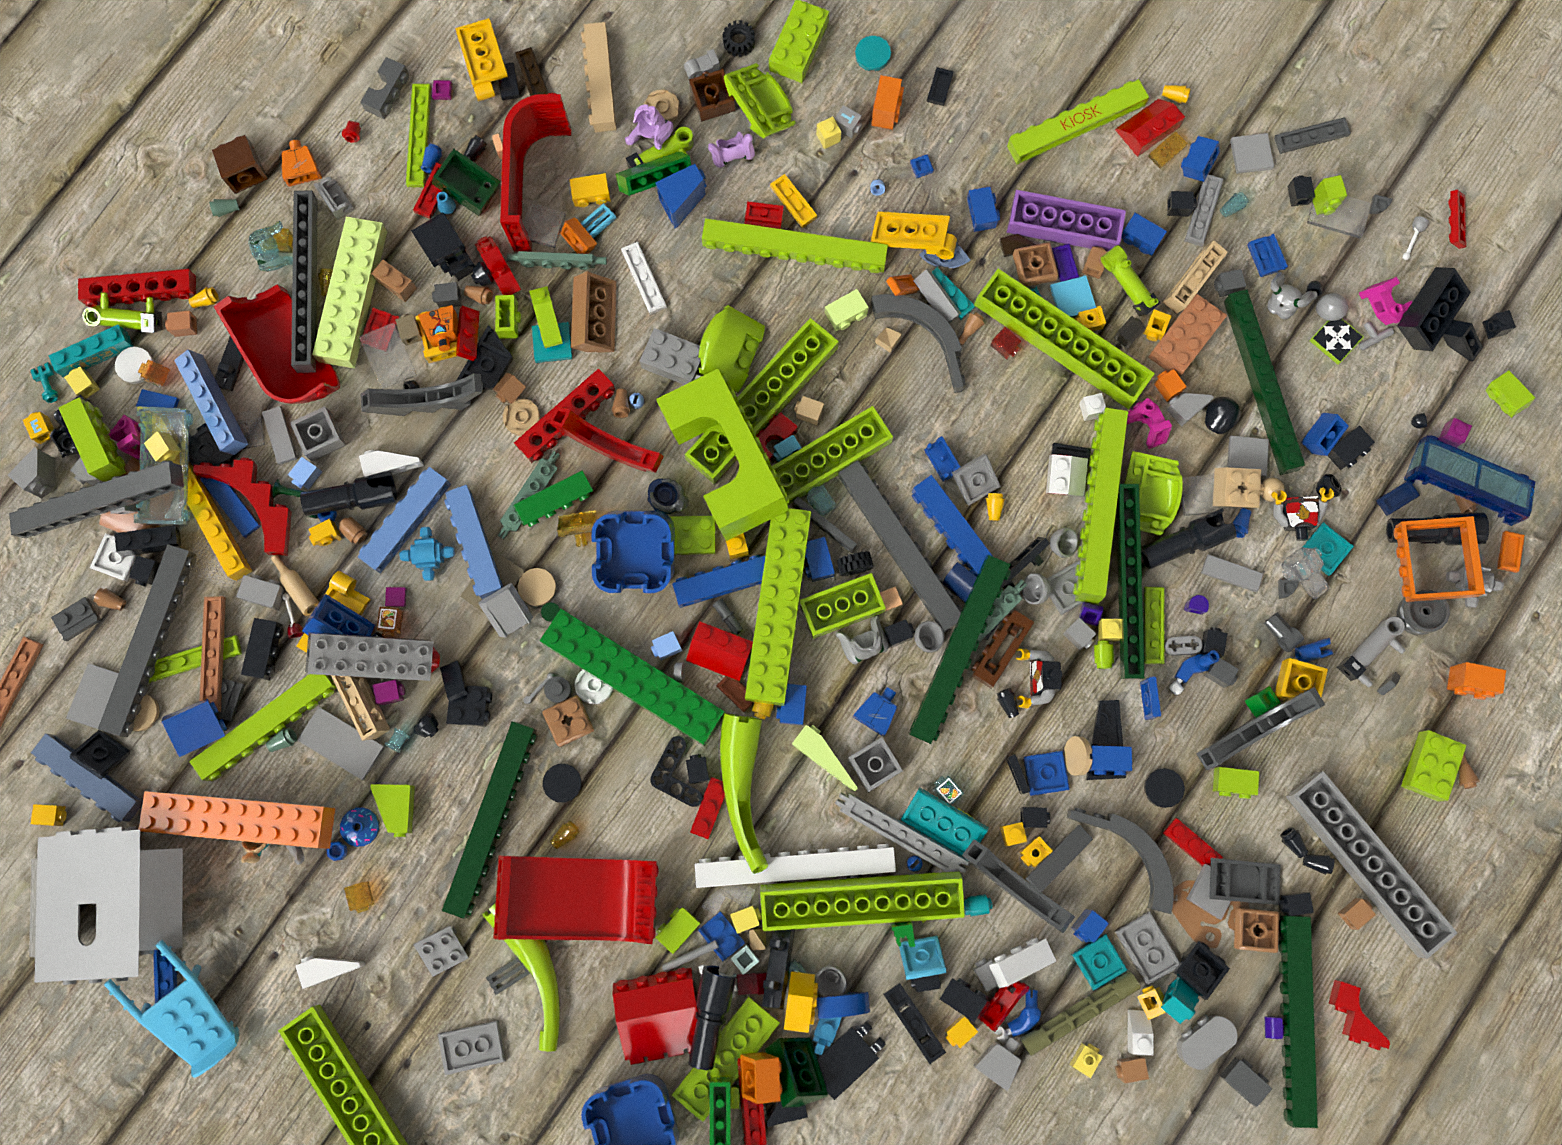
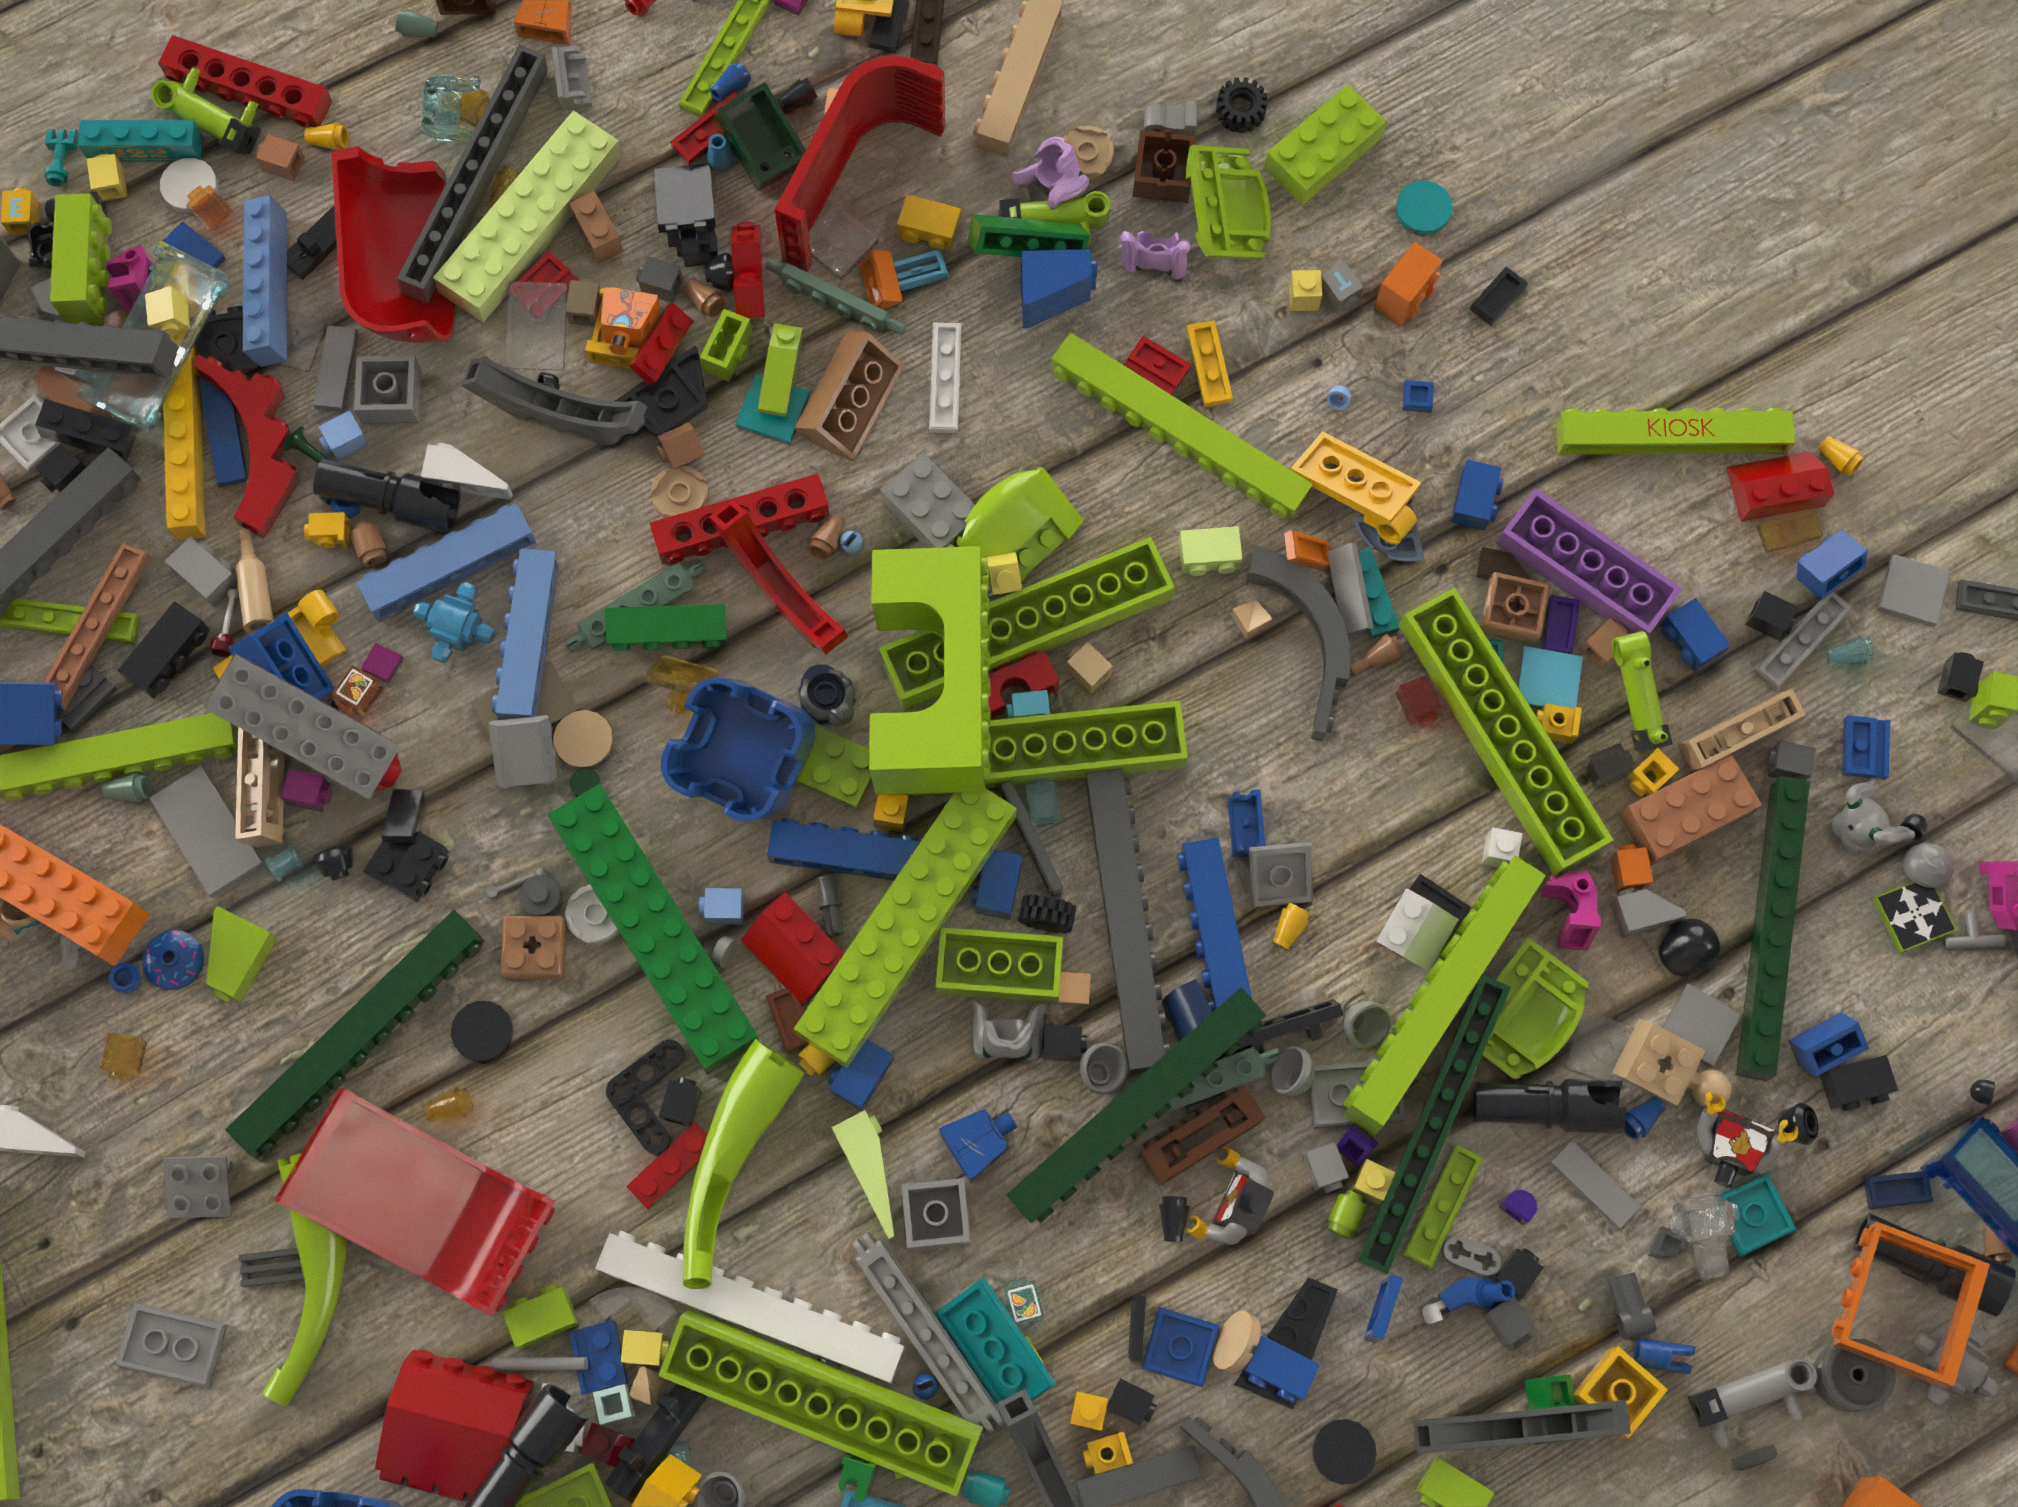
camera: 20 degrees right, 5 degrees down
none -> light yellow brick [987,552,1022,595]

